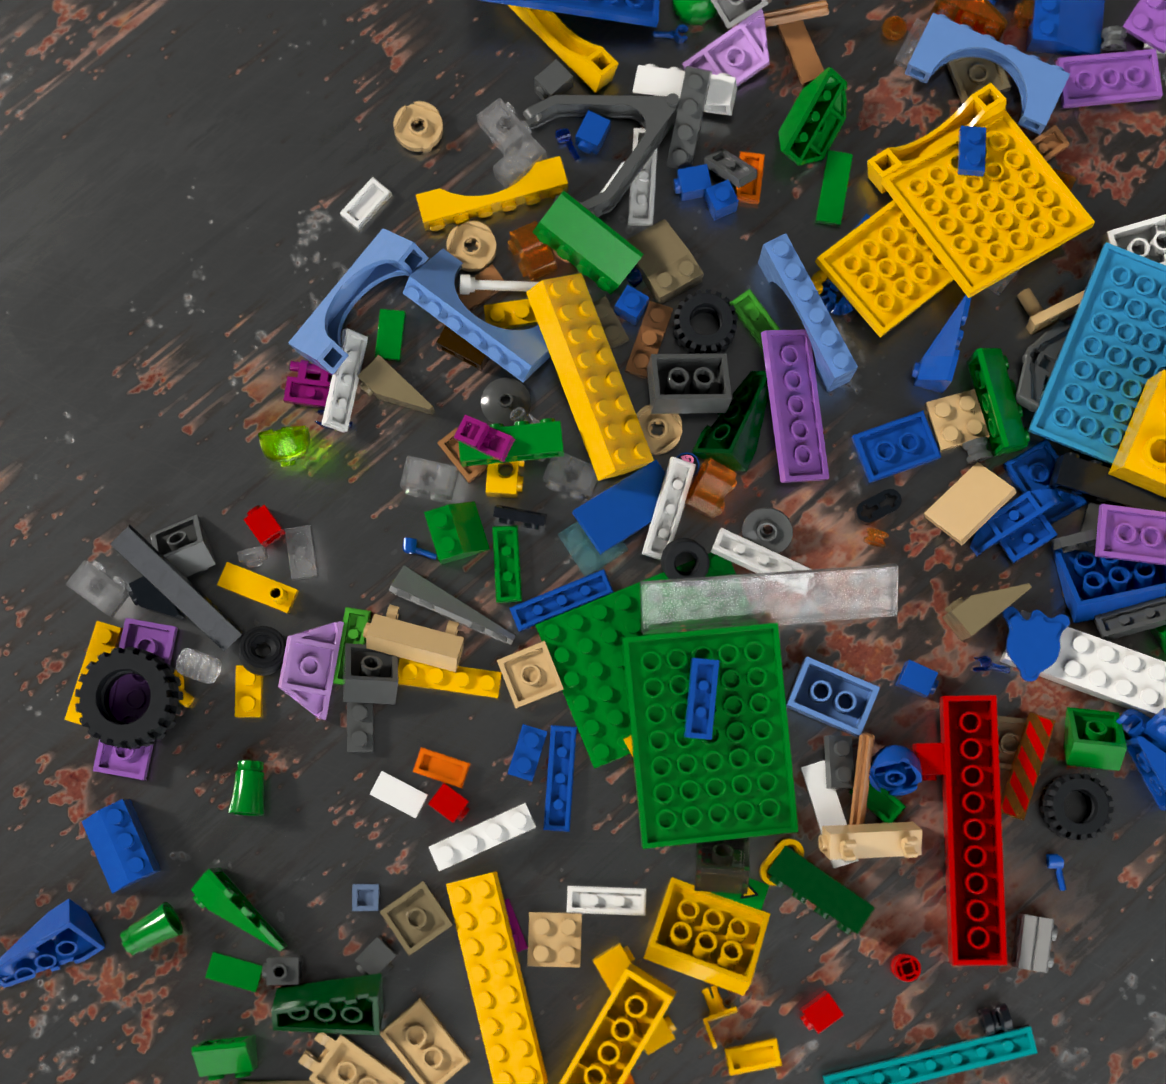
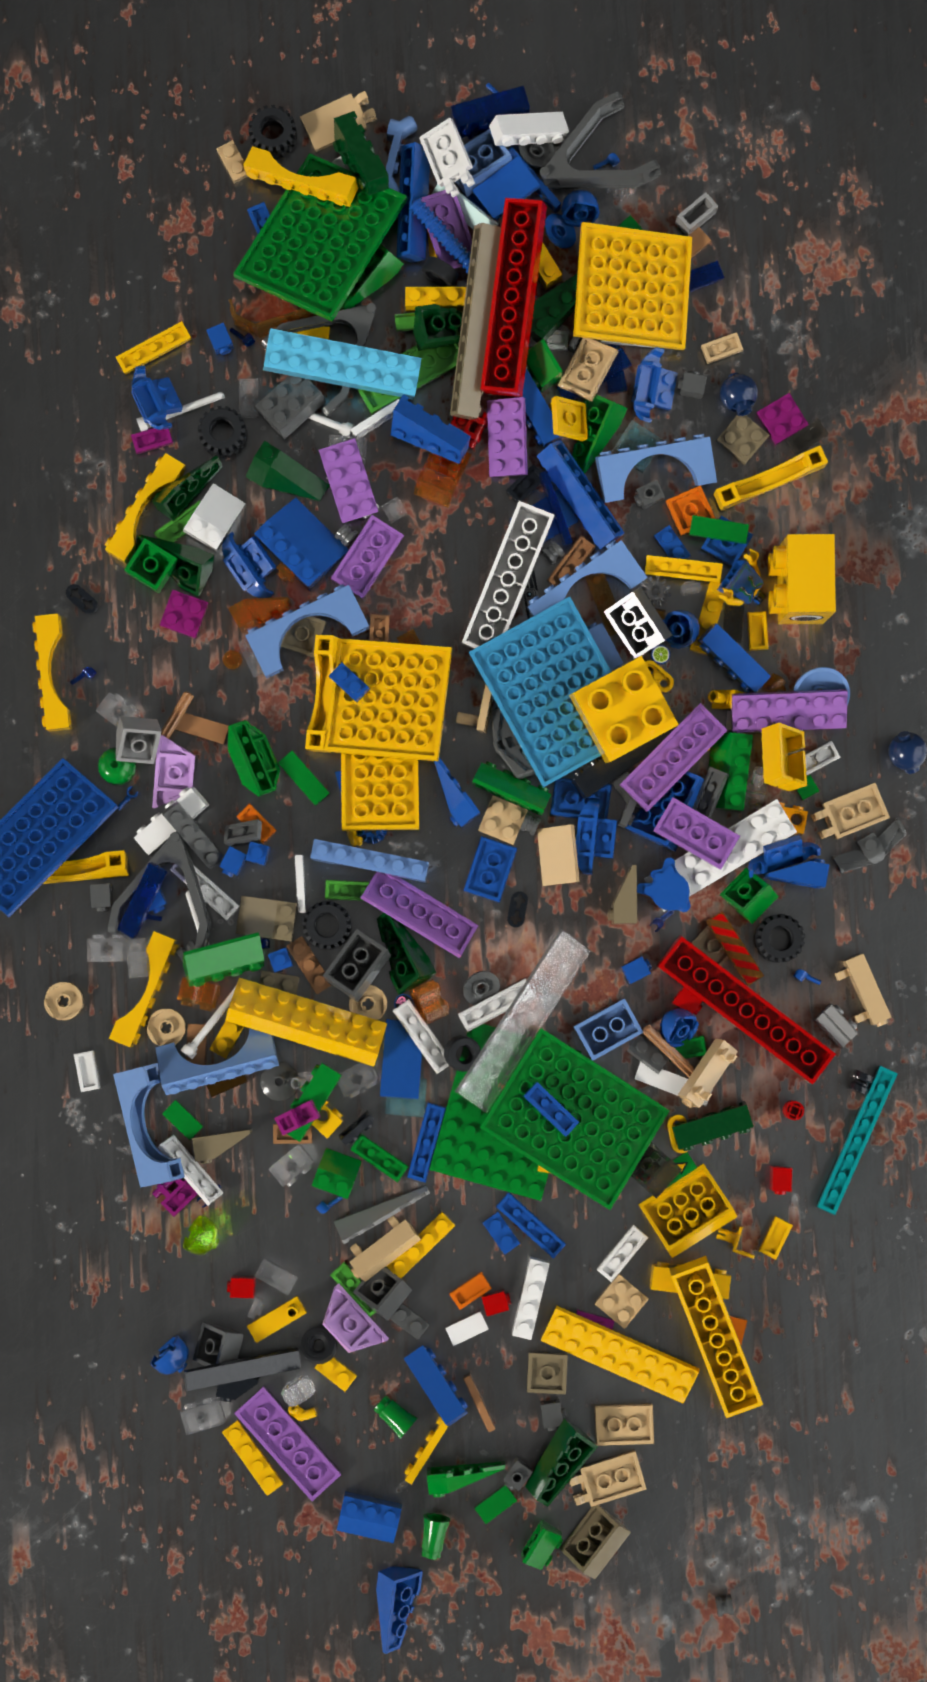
camera: 60 degrees left, 5 degrees up
black tyre [75,647,183,749] -> none
sand blue plate [352,884,380,911] -> none
tan plate [497,641,564,709] -> none
clear orange bush [863,528,889,548] -> none
none -> clear blue tile [118,862,167,939]
none -> blue cylinder [150,1335,189,1375]
none -> white tile [295,855,307,913]
none -> blue brick [404,1345,468,1426]
none -> yellow plate [404,1416,448,1485]
none -> medium nougat tile [463,1373,495,1432]
none -> medium lavender plate [653,798,740,870]
none -> tan brick [834,953,891,1027]

